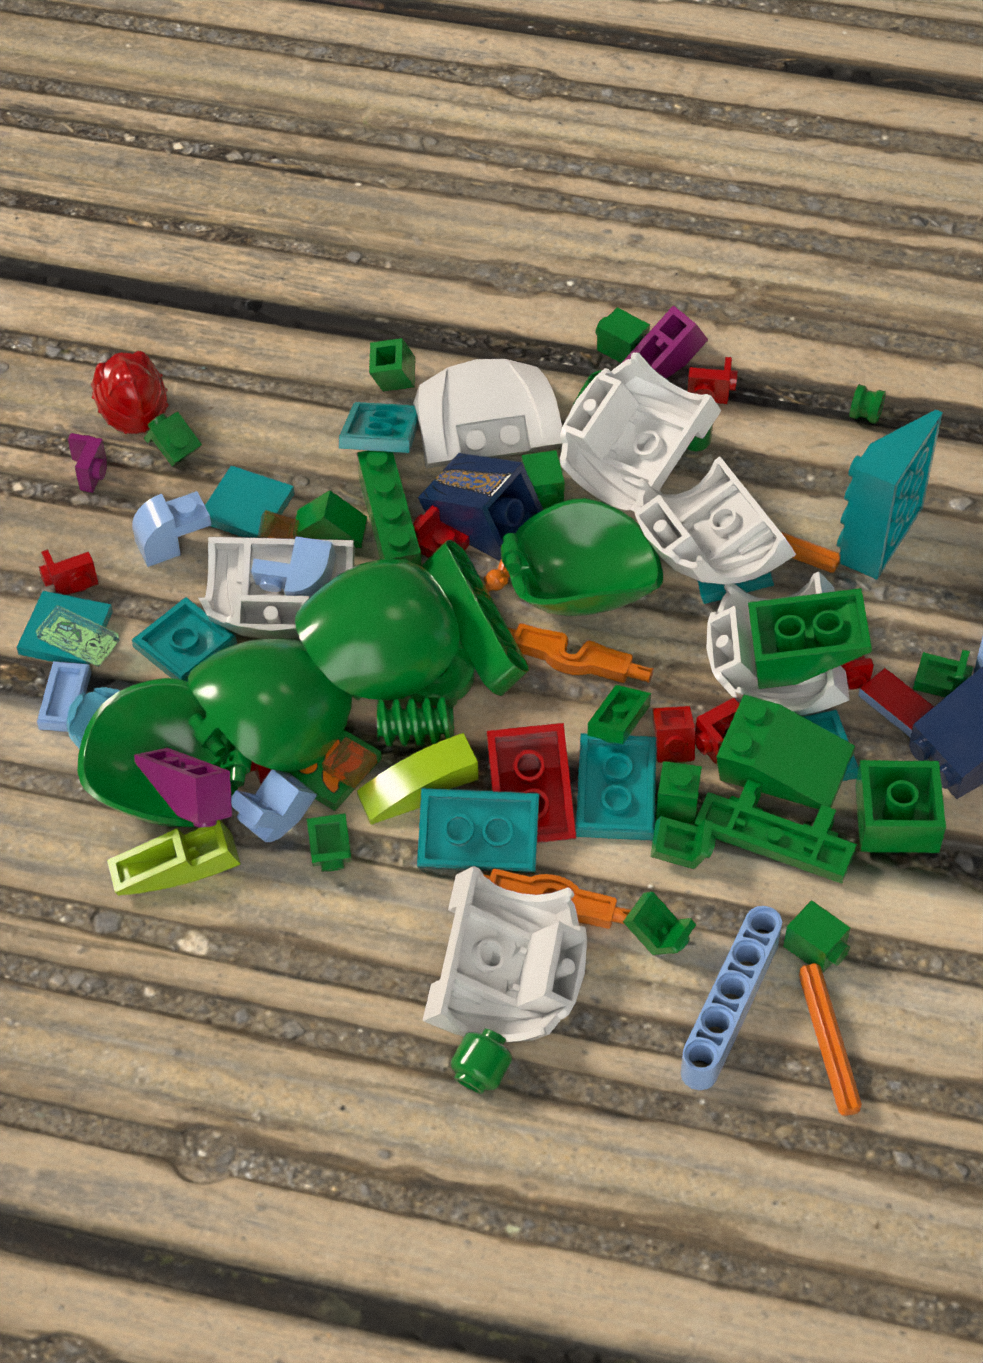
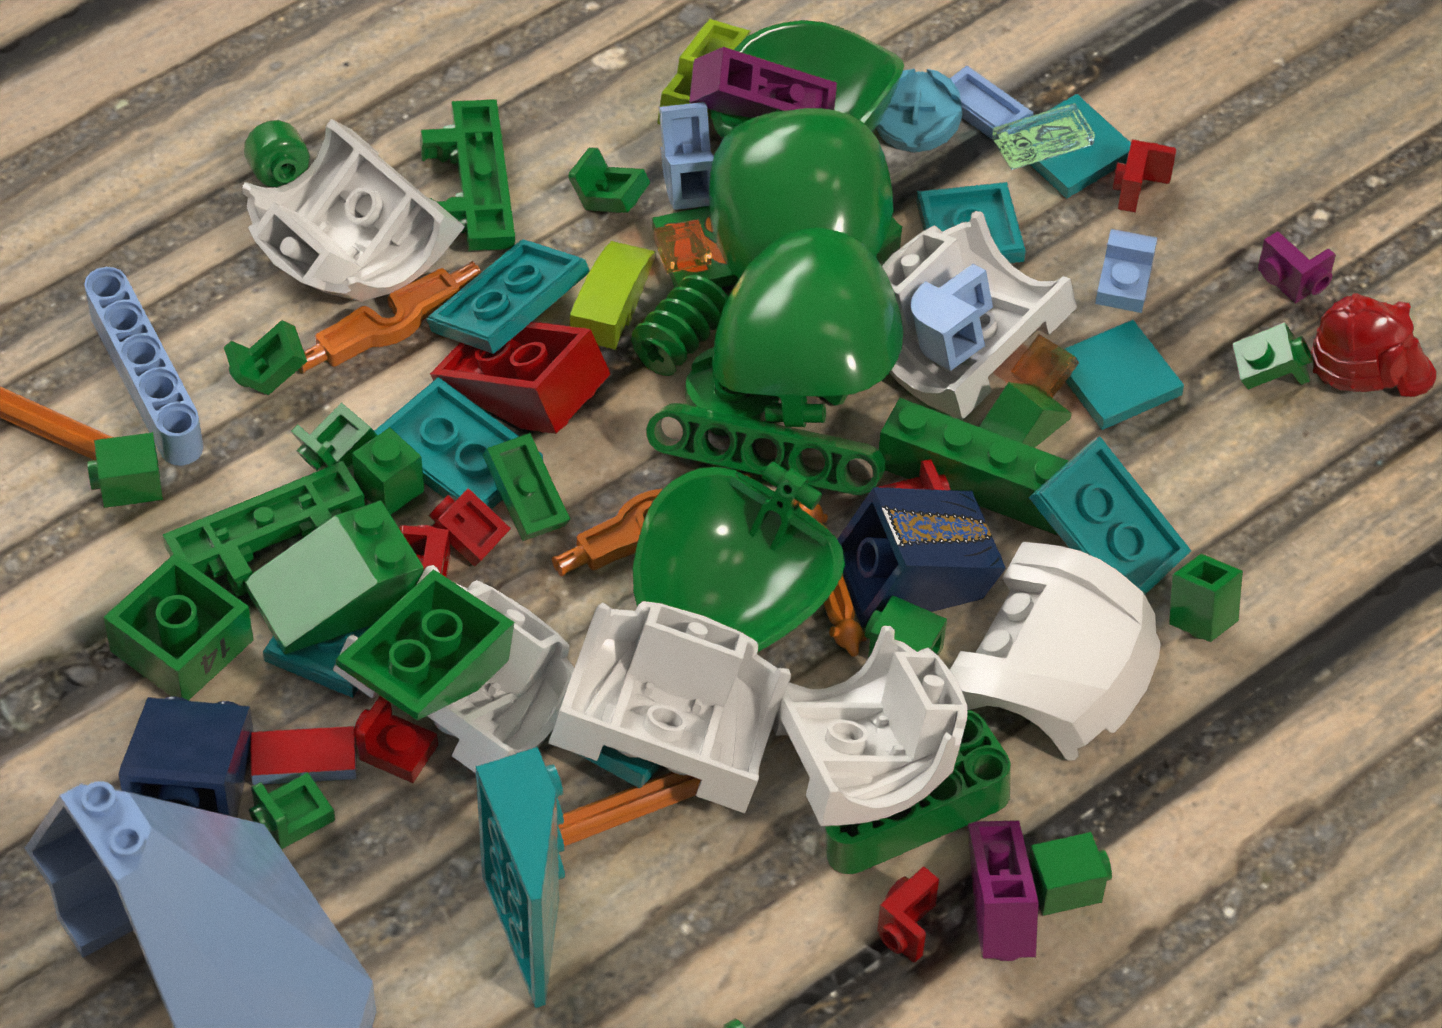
camera: 125 degrees right, 0 degrees up
none -> green hinge [420,99,515,251]

